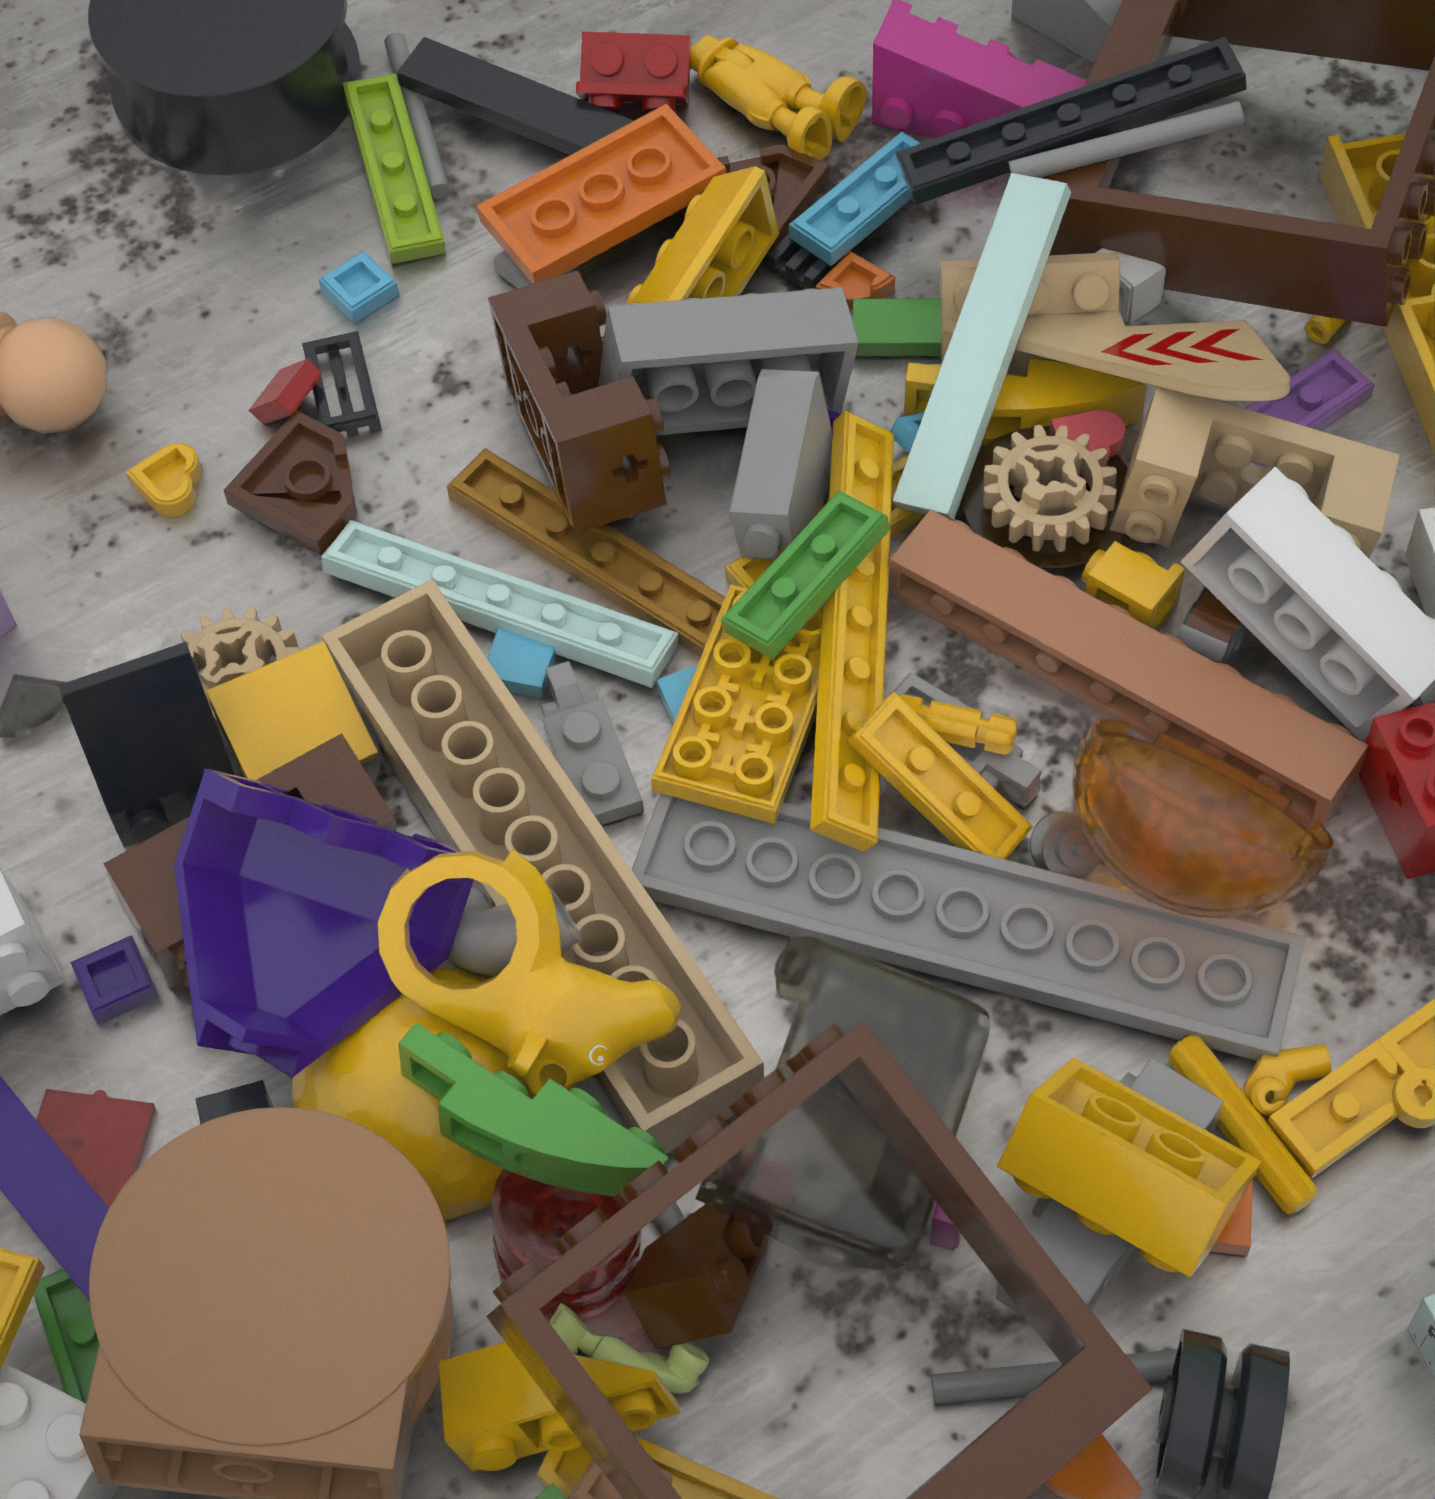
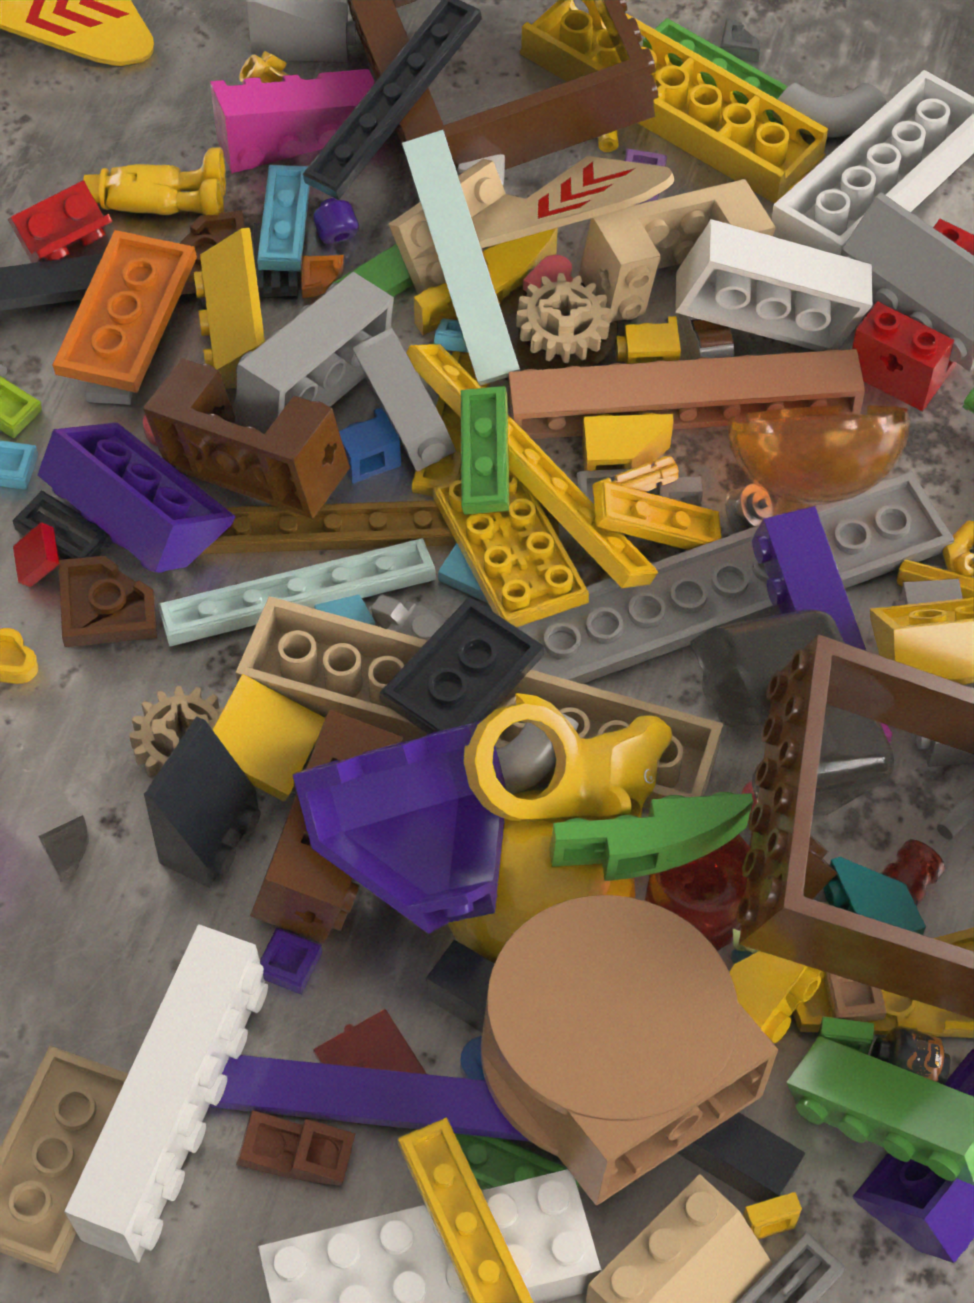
camera: 45 degrees left, 0 degrees up
light grey bar [1008,101,1244,178] -> none
none -> dark purple slope [37,422,235,573]
none -> yellow gear [239,51,289,83]
none -> dark purple piece [313,198,359,244]
none -> blue brick [339,407,401,484]
none -> black tile [379,596,545,734]
none -> yellow slope [582,413,673,471]
none -> dark purple brick [752,506,867,653]
none -> teal slope [823,857,926,935]
none -> clear red wheel [880,839,946,907]

